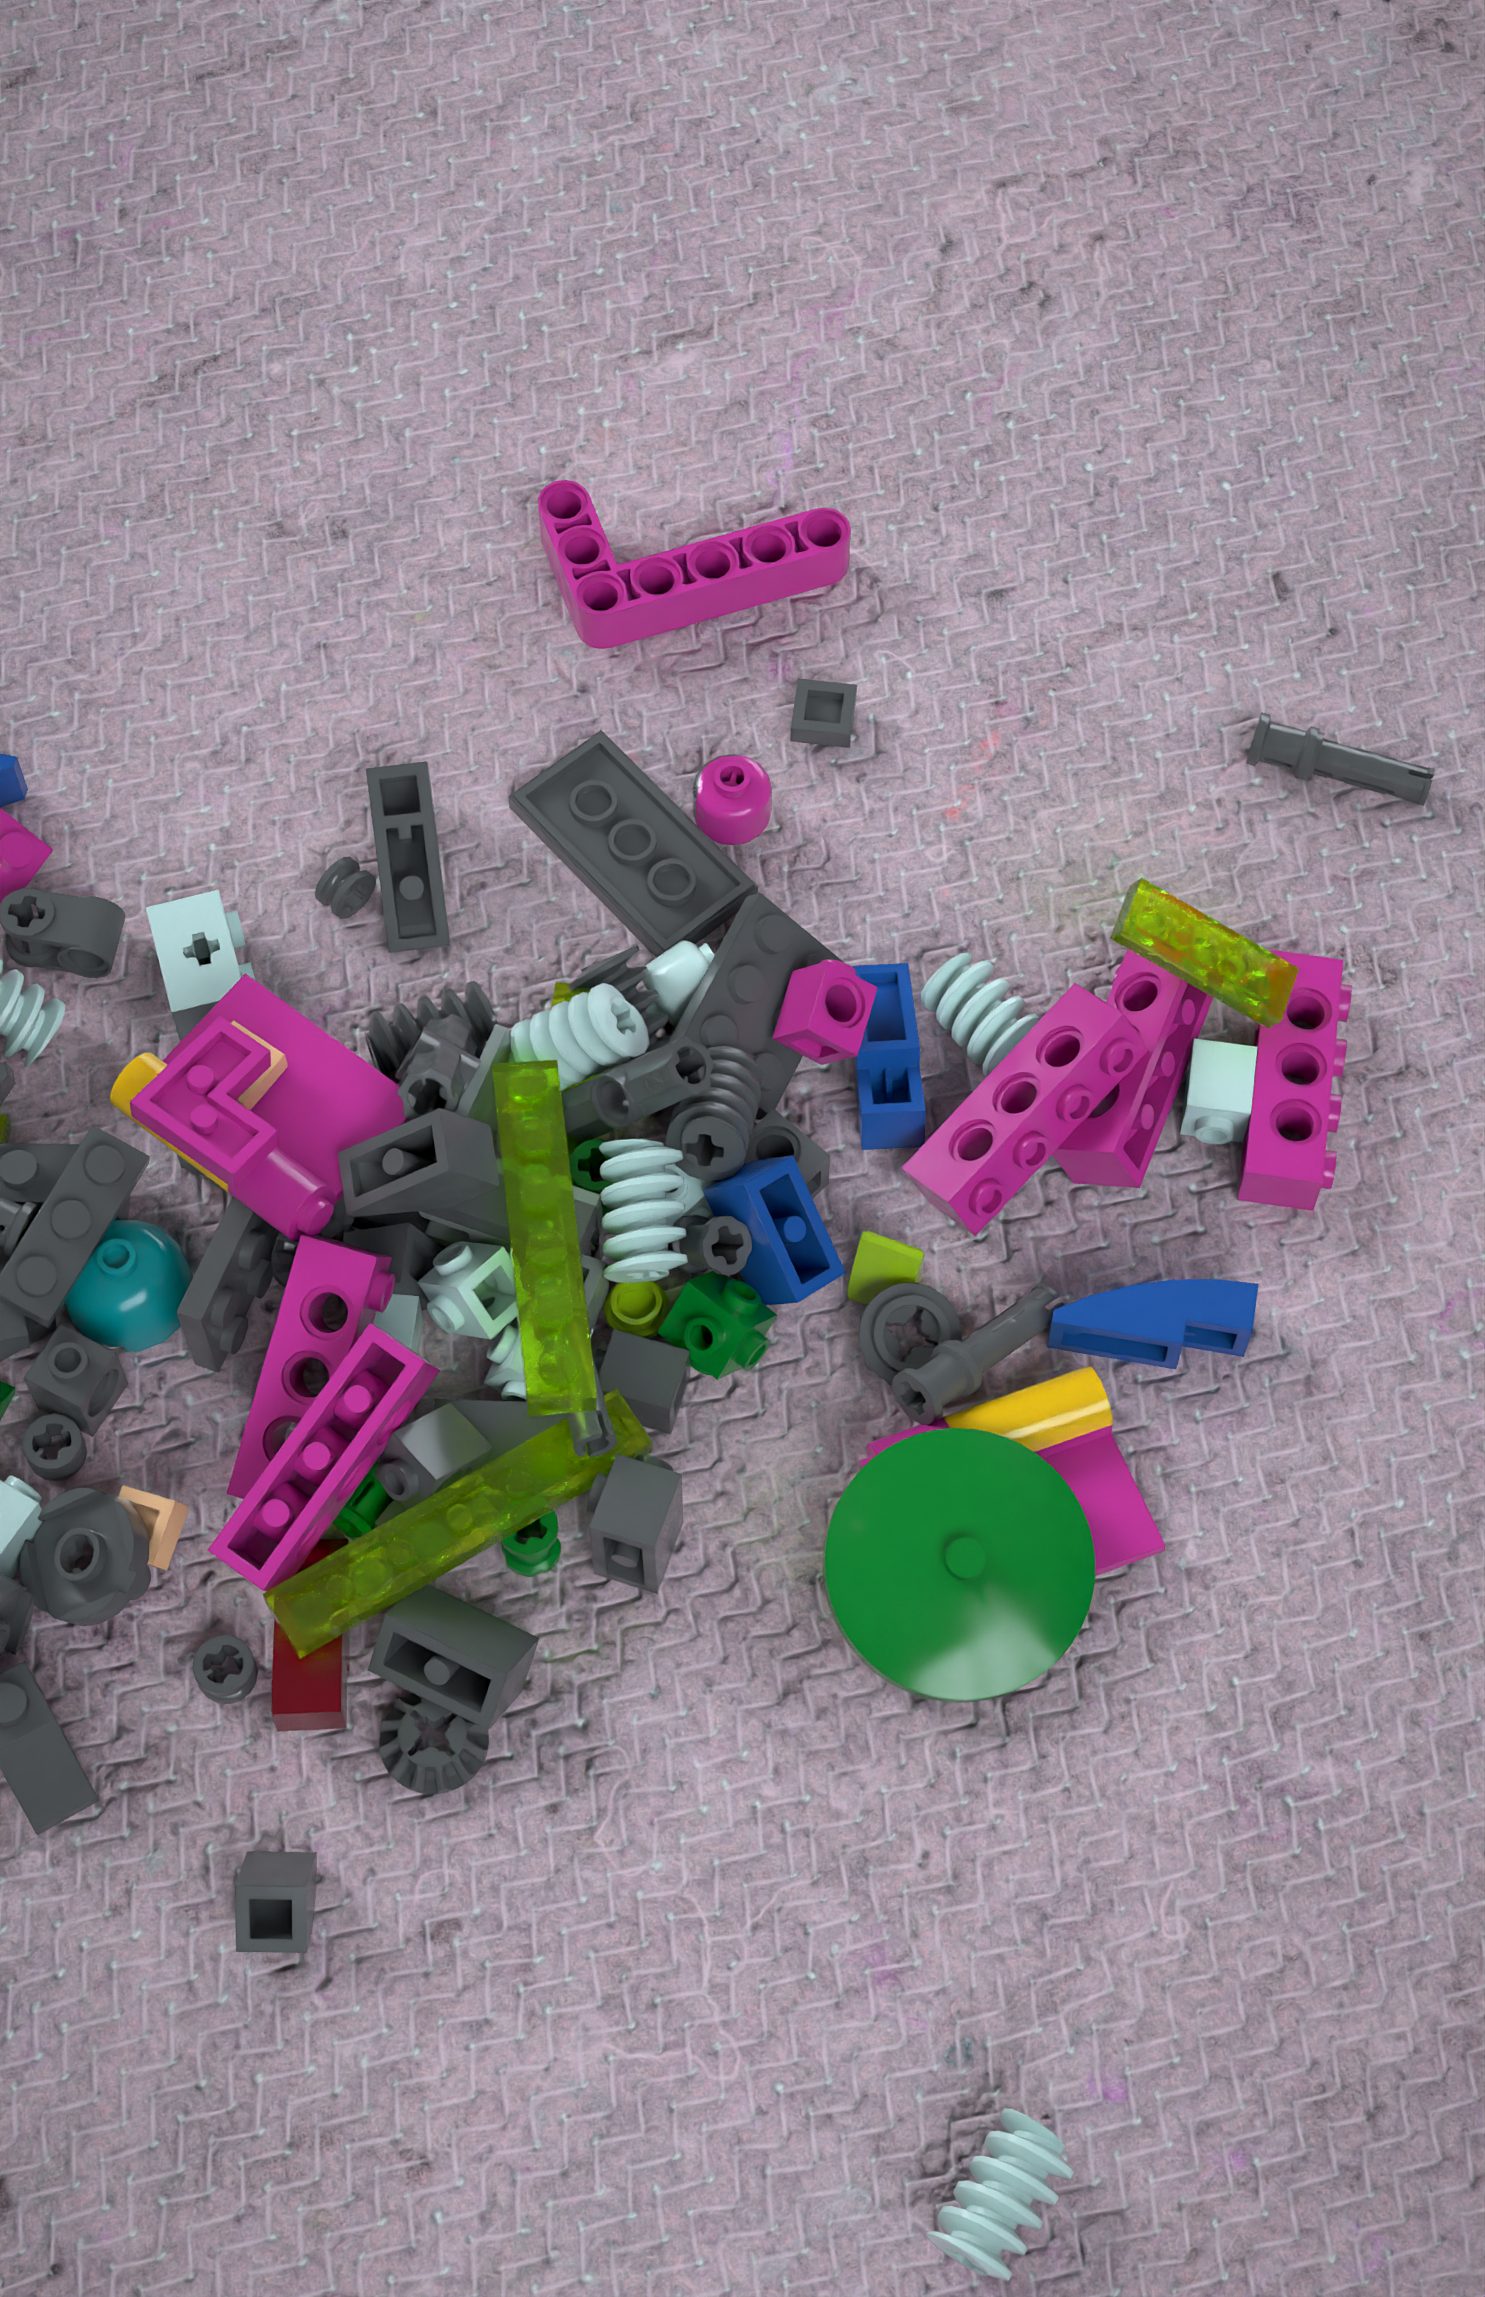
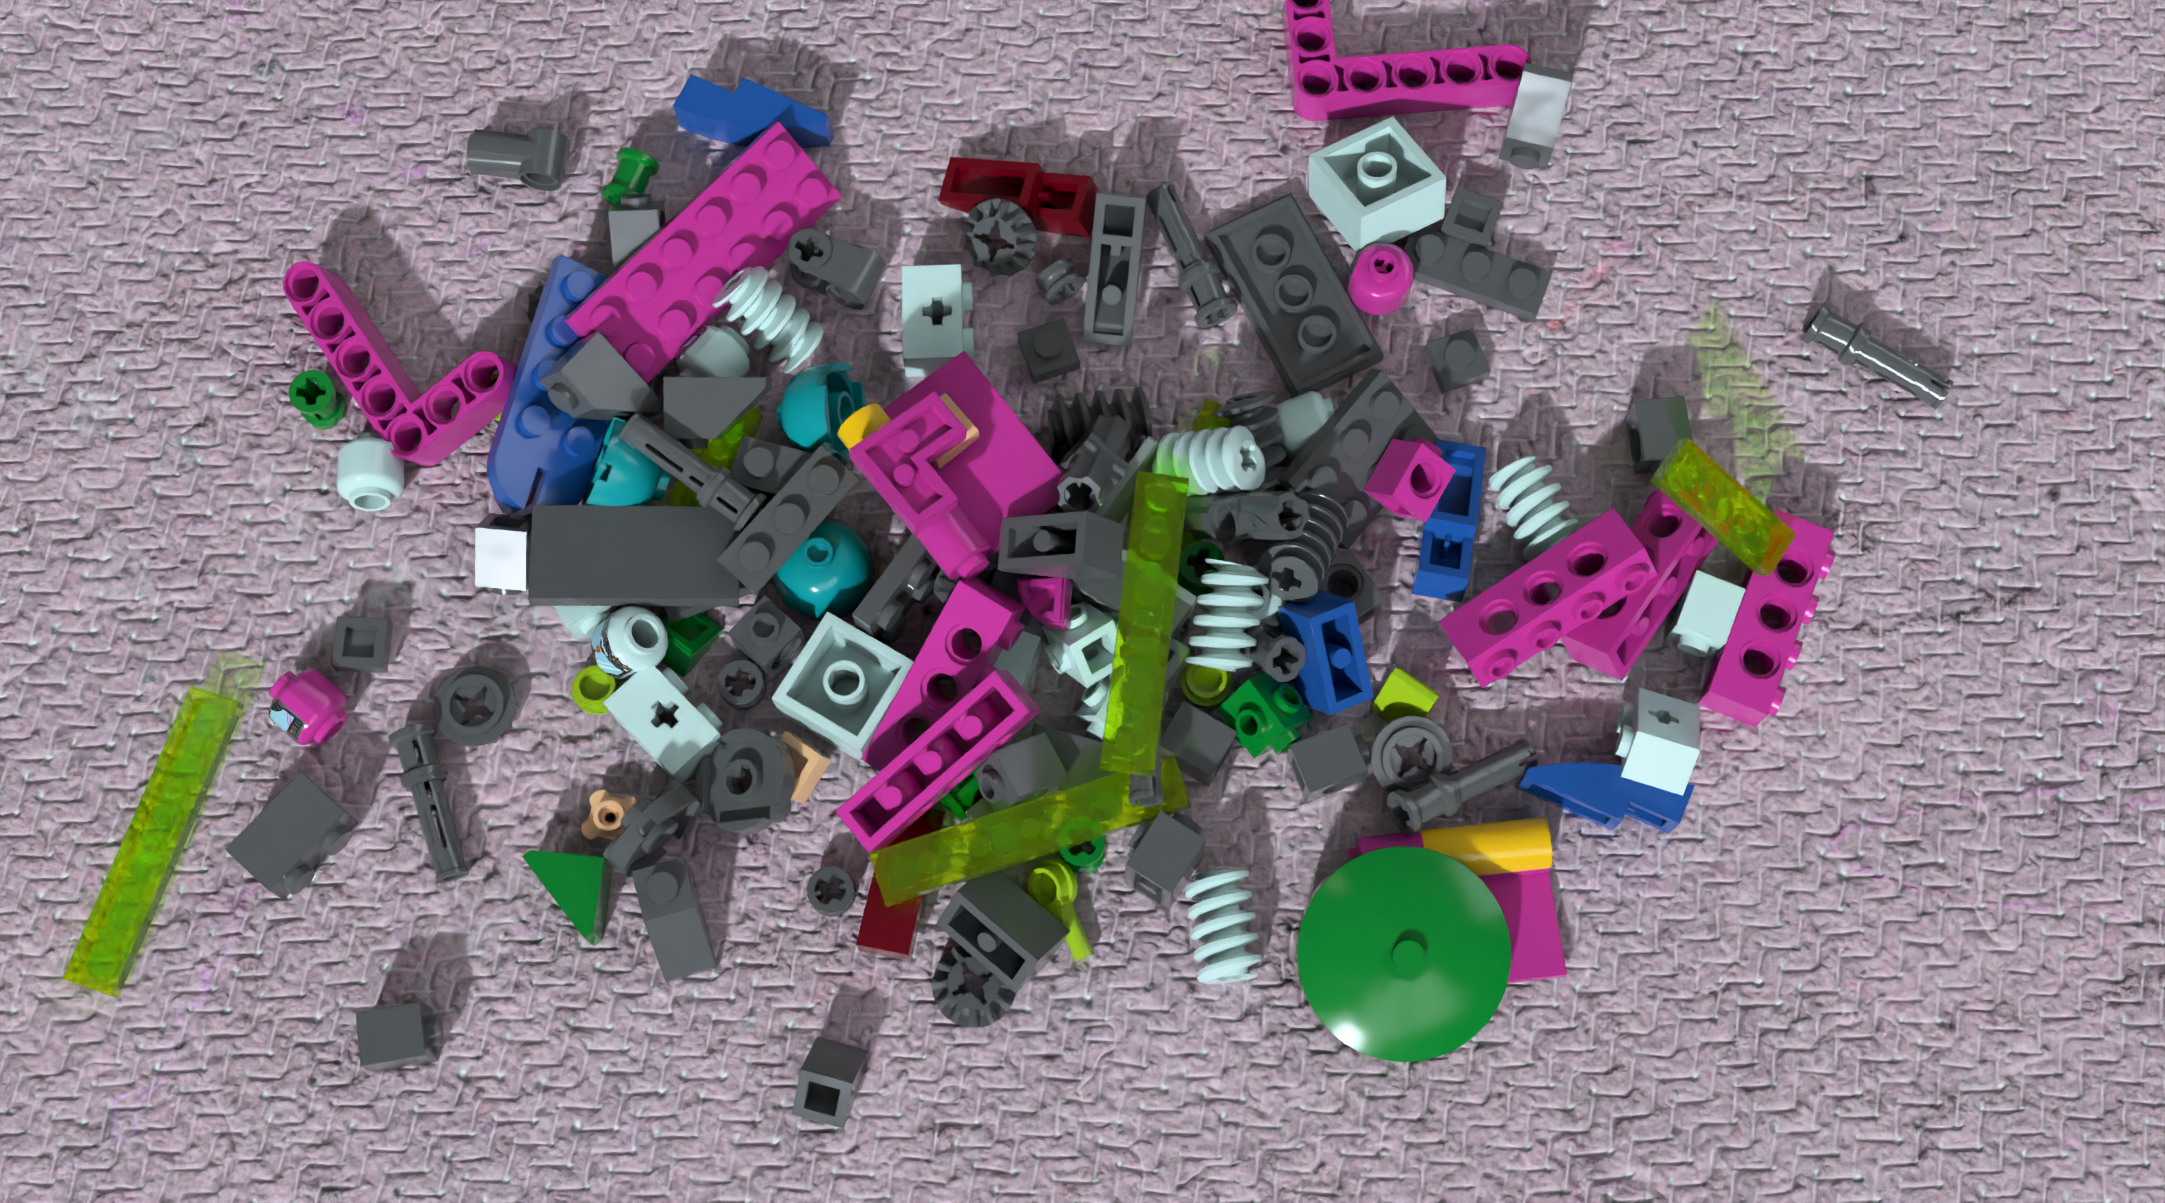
camera: 15 degrees right, 10 degrees up
none -> light aqua brick [772,611,914,764]
none -> teal cylinder [776,361,867,462]
none -> dark red slope [938,157,1099,238]
none -> dark grey gear [961,198,1037,277]
none -> dark grey plate [1017,318,1080,383]
none -> dark pink tile [1017,577,1072,631]
none -> lime plate [1027,858,1094,962]
none -> dark grey pin [1147,184,1238,328]
none -> light aqua piece [1185,869,1262,984]
none -> dark grey brick [1286,723,1371,803]
none -> light aqua brick [1309,116,1446,253]
none -> dark grey plate [1403,227,1553,322]
none -> dark grey plate [1424,328,1491,393]
none -> slope [1499,63,1574,170]
none -> light aqua brick [1614,687,1700,796]
none -> dark grey brick [1625,396,1695,478]

